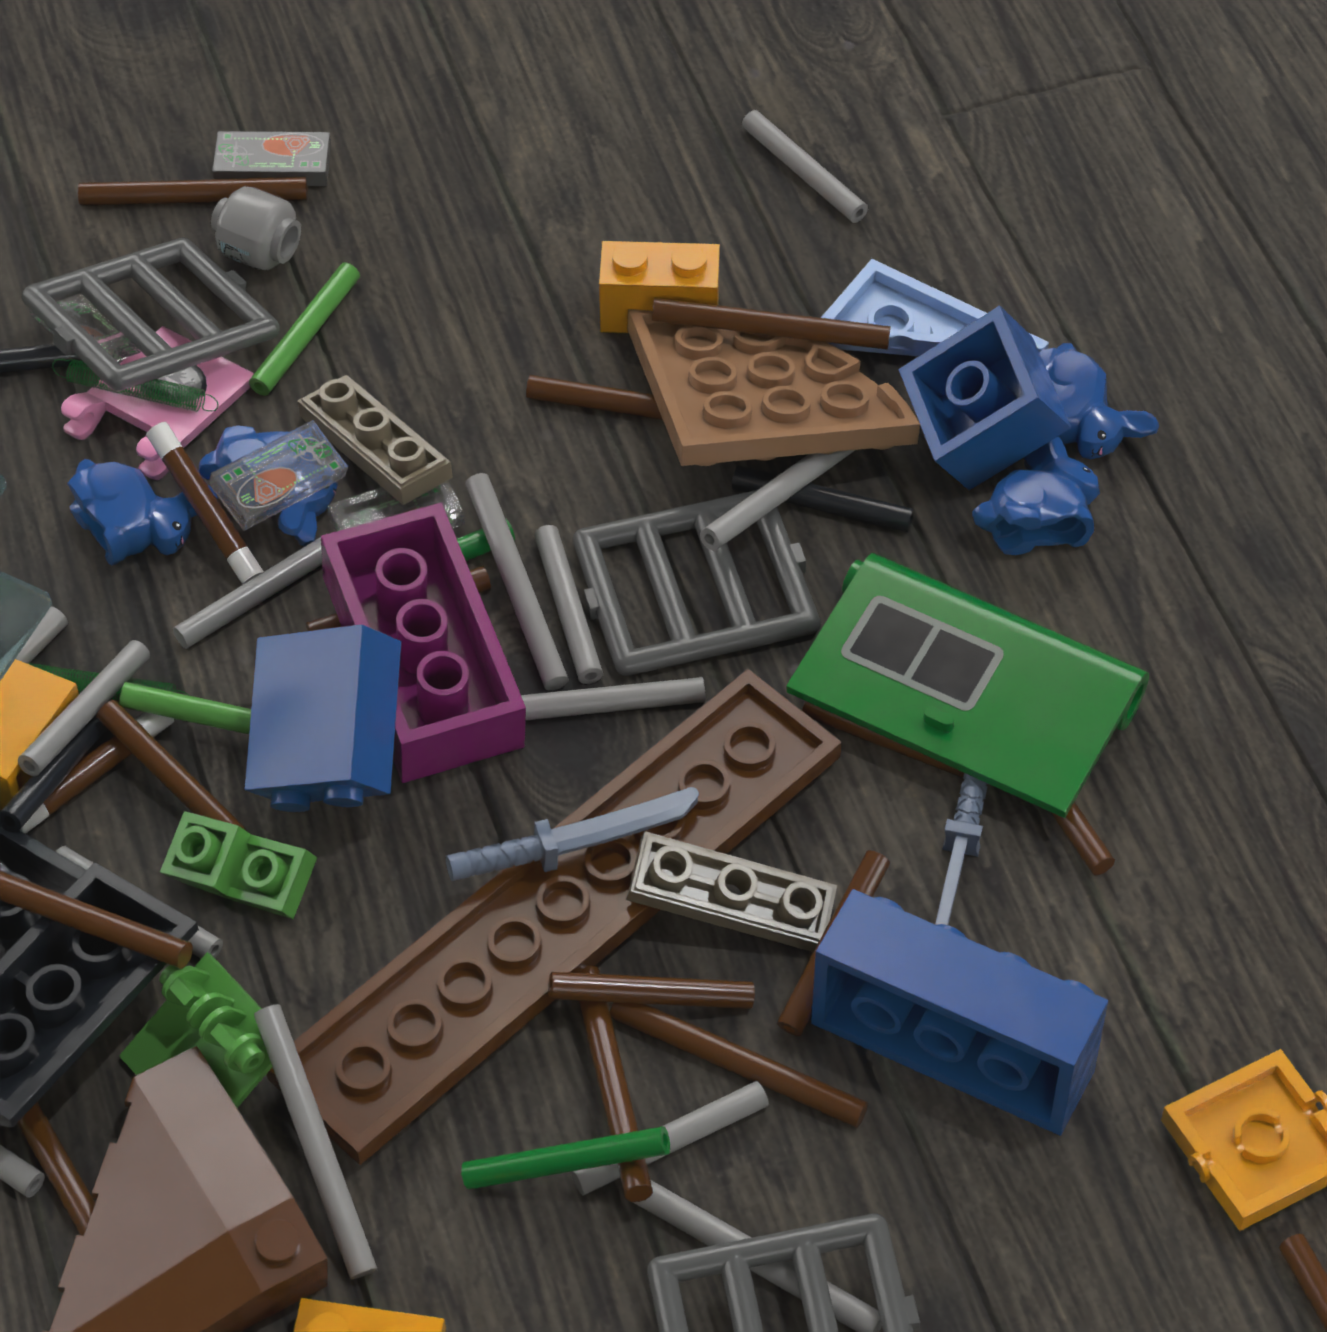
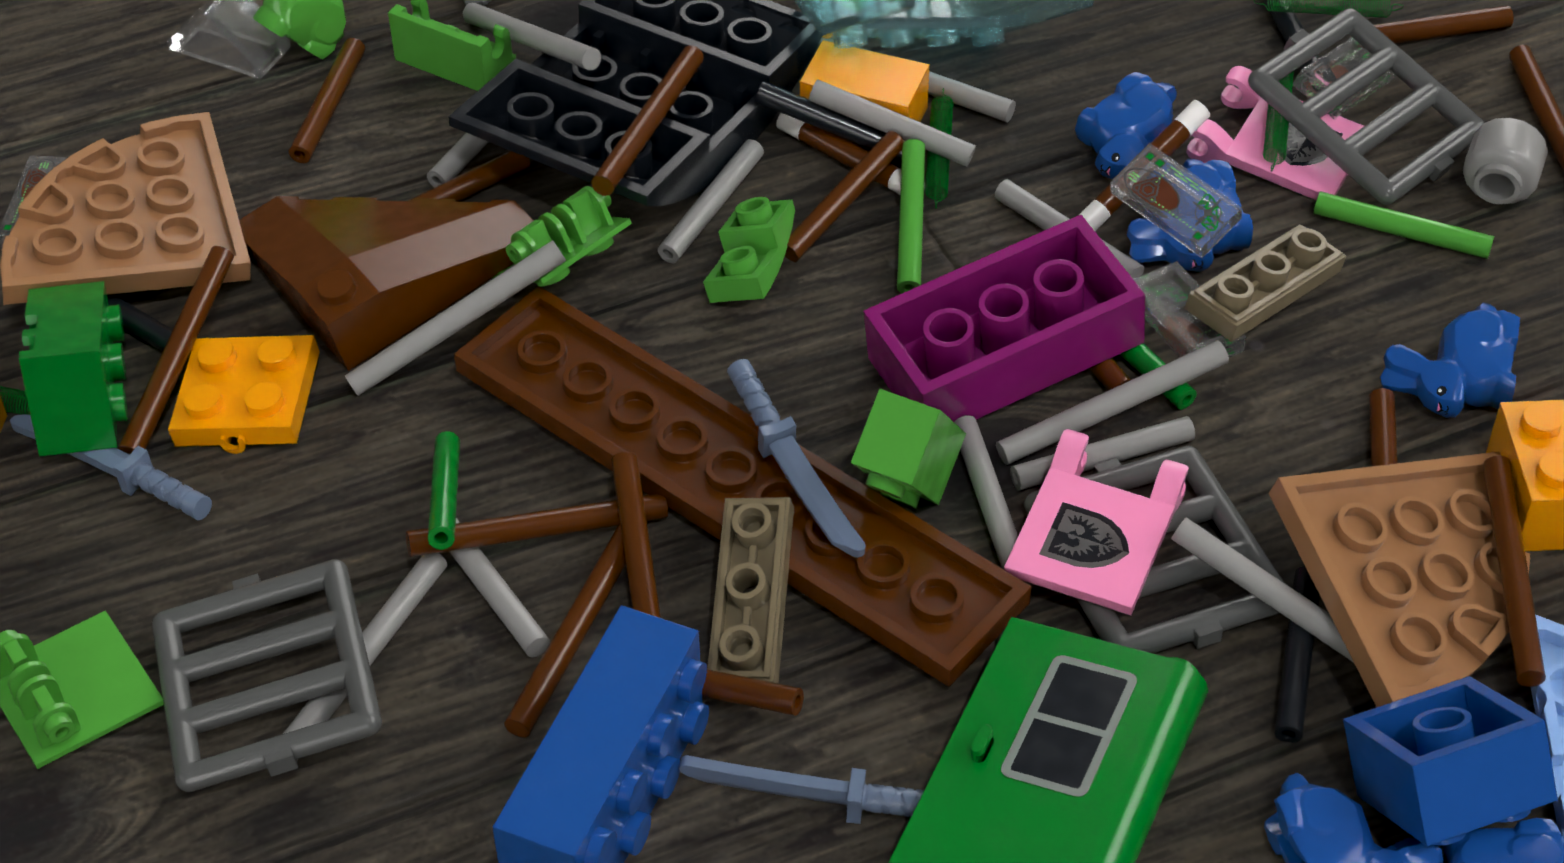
camera: 85 degrees right, 5 degrees down
blue brick [245,624,401,812] -> none
none -> bright green brick [851,389,966,509]
none -> bright pink flag [1004,429,1189,615]
none -> reddish brown piece [1350,5,1514,49]
none -> blue animal [1380,303,1520,418]

